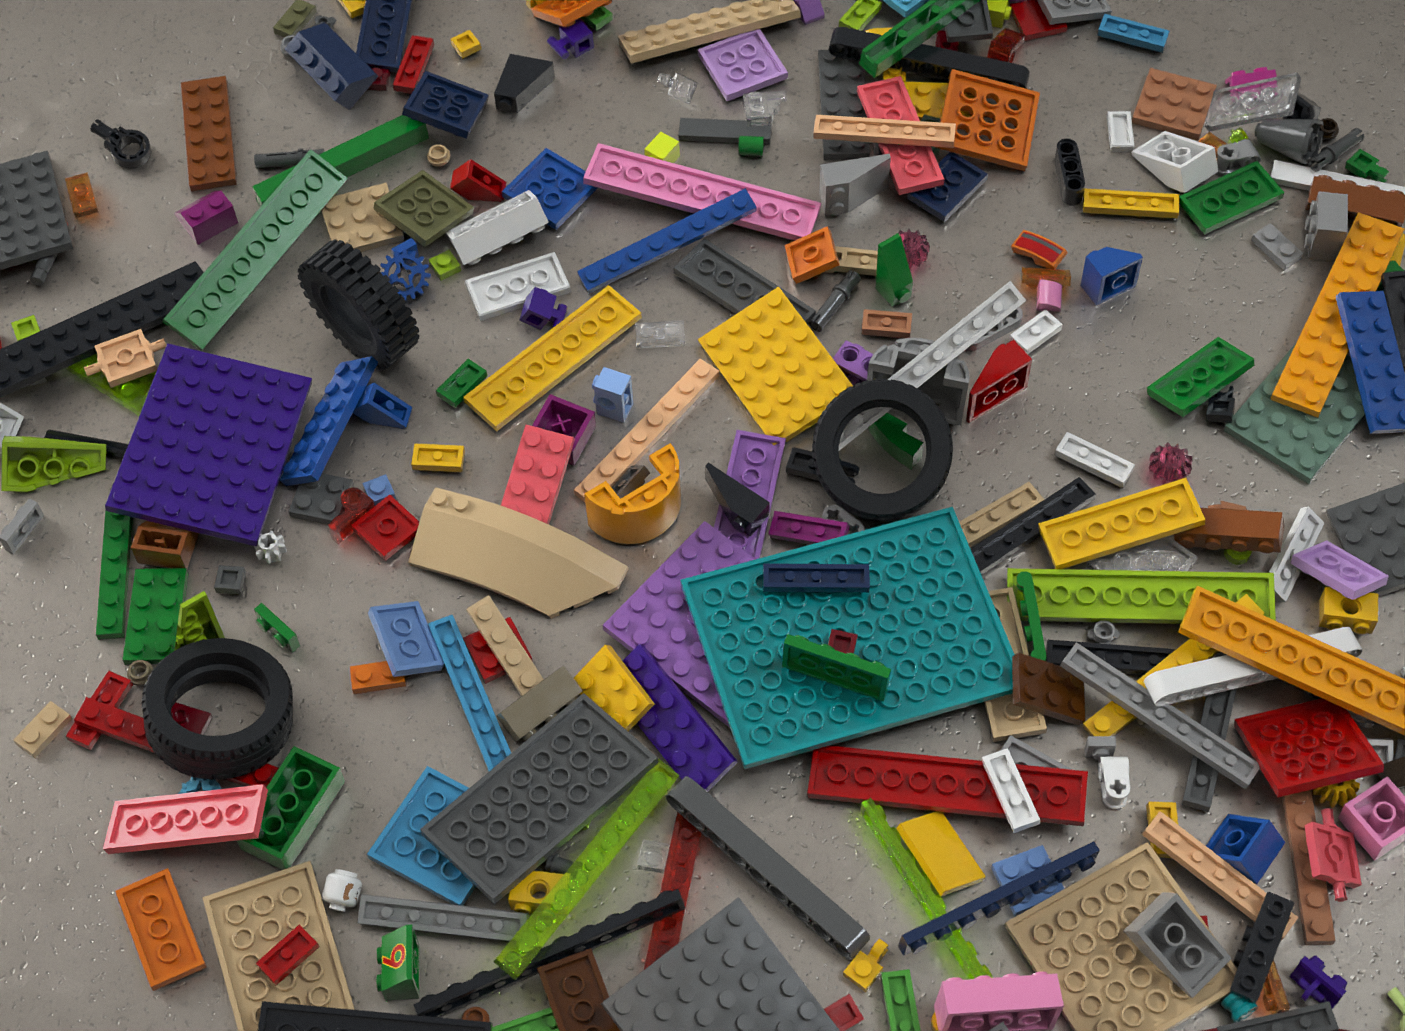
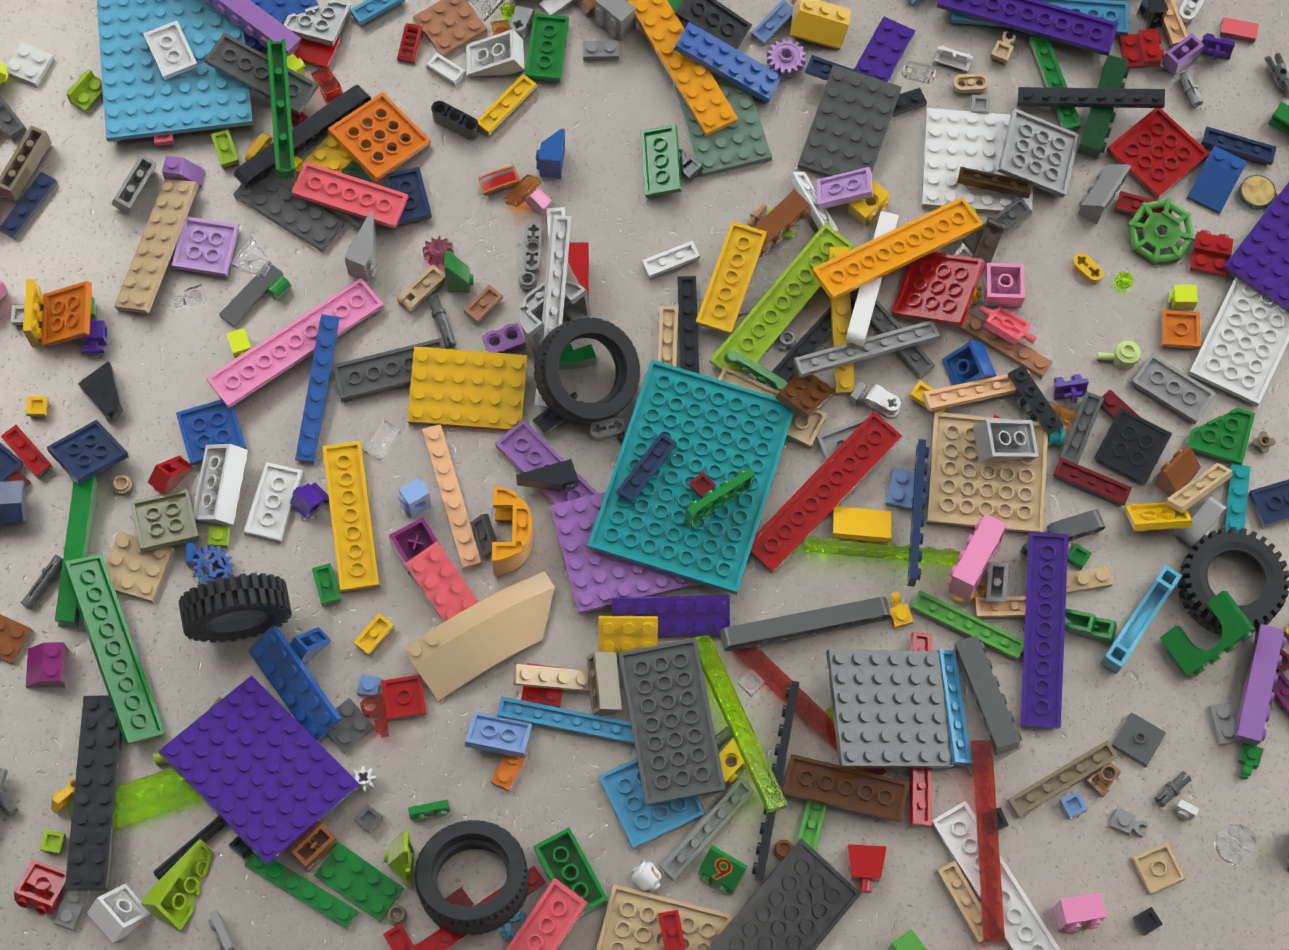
camera: 60 degrees left, 10 degrees up
light nougat plate [84,329,167,388] -> none
magenta plate [768,511,850,545] -> none
orange plate [784,226,840,284] -> none
light nougat plate [813,115,956,148] -> none
white plate [982,748,1040,833] -> none
clear pink gear [1149,442,1193,485] -> none
none -> yellow plate [51,778,75,814]
none -> red slope [397,23,424,64]

